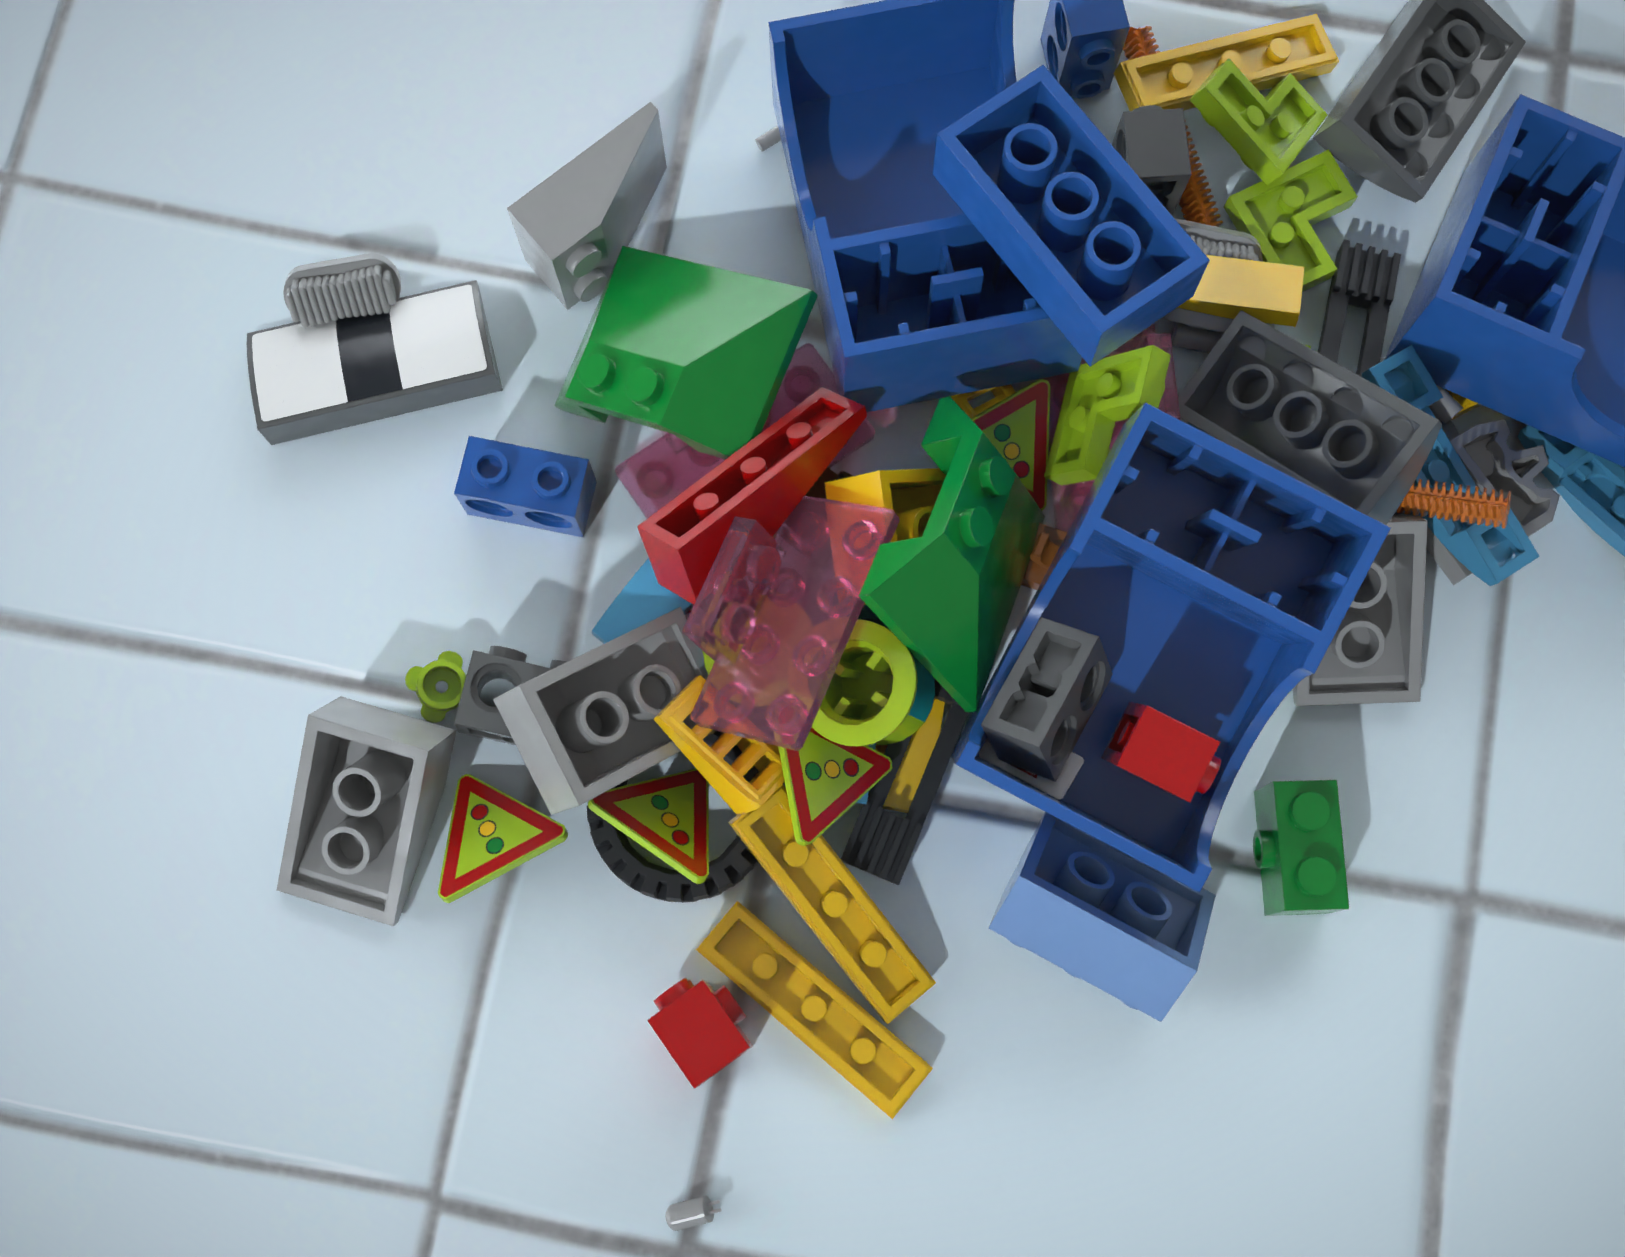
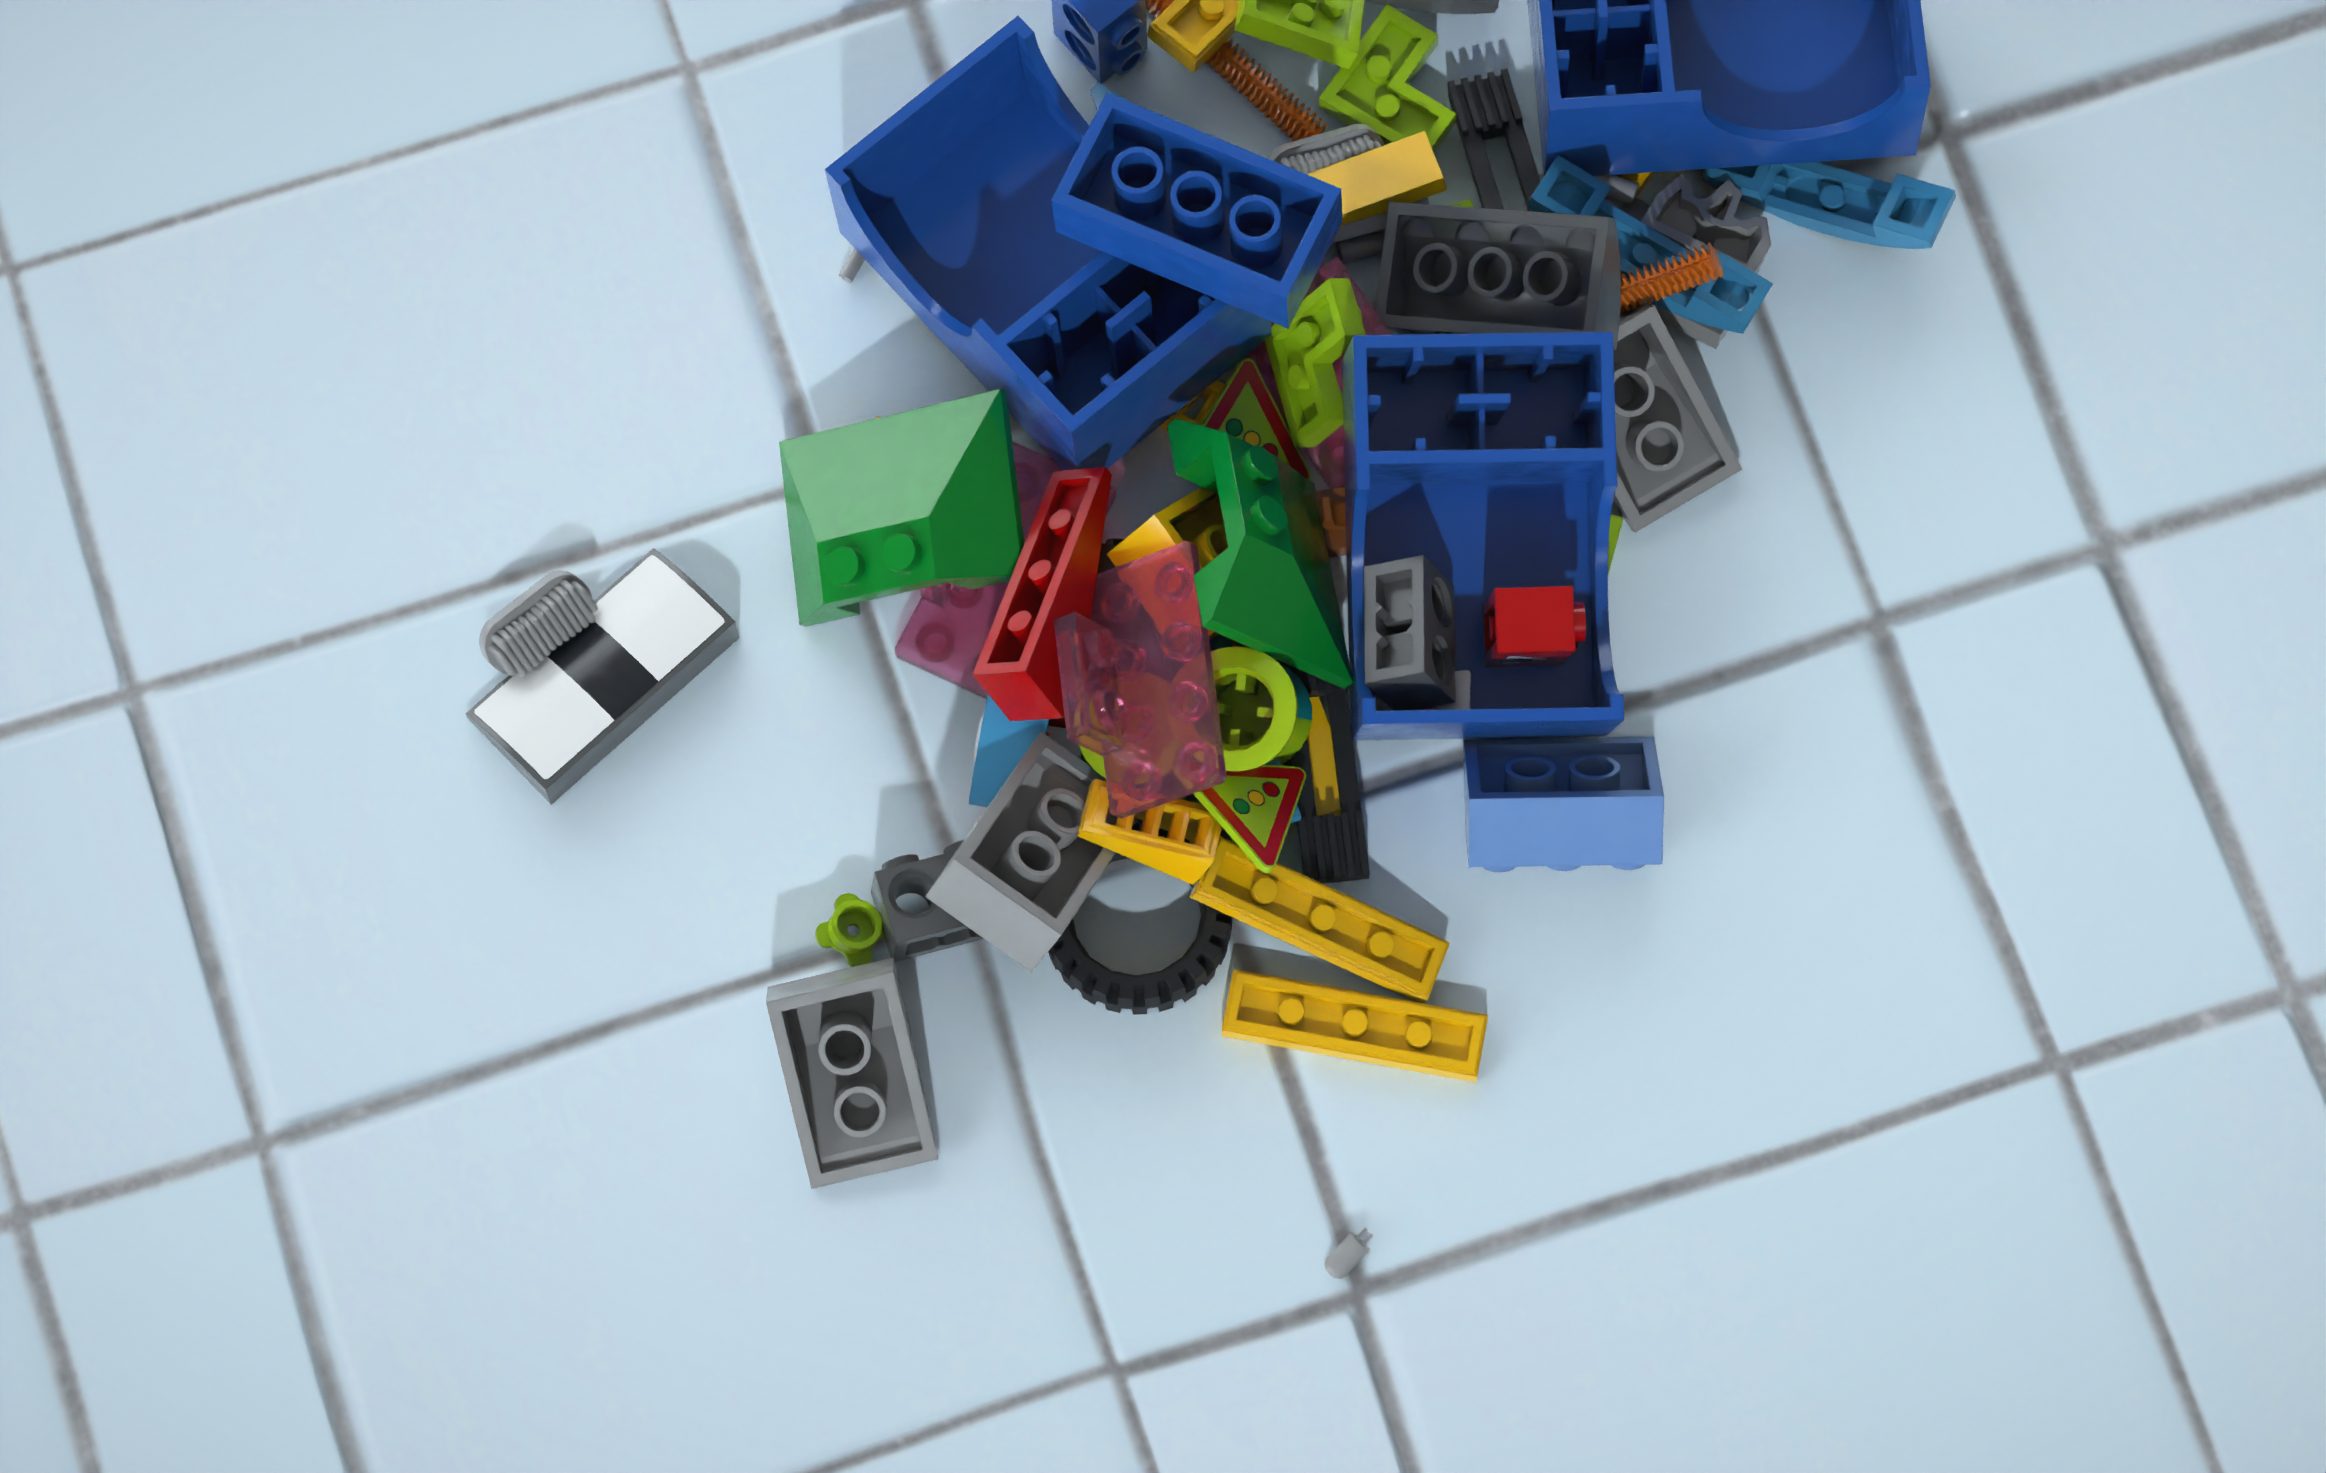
camera: 25 degrees left, 5 degrees down
piece [438,774,568,903] -> none
blue brick [454,436,597,538] -> none
light grey slope [507,102,667,310] -> none
piece [588,769,709,884] -> none
red brick [647,978,753,1089] -> none
dark grey brick [1112,105,1192,216] -> none
green brick [1253,780,1349,916] -> none

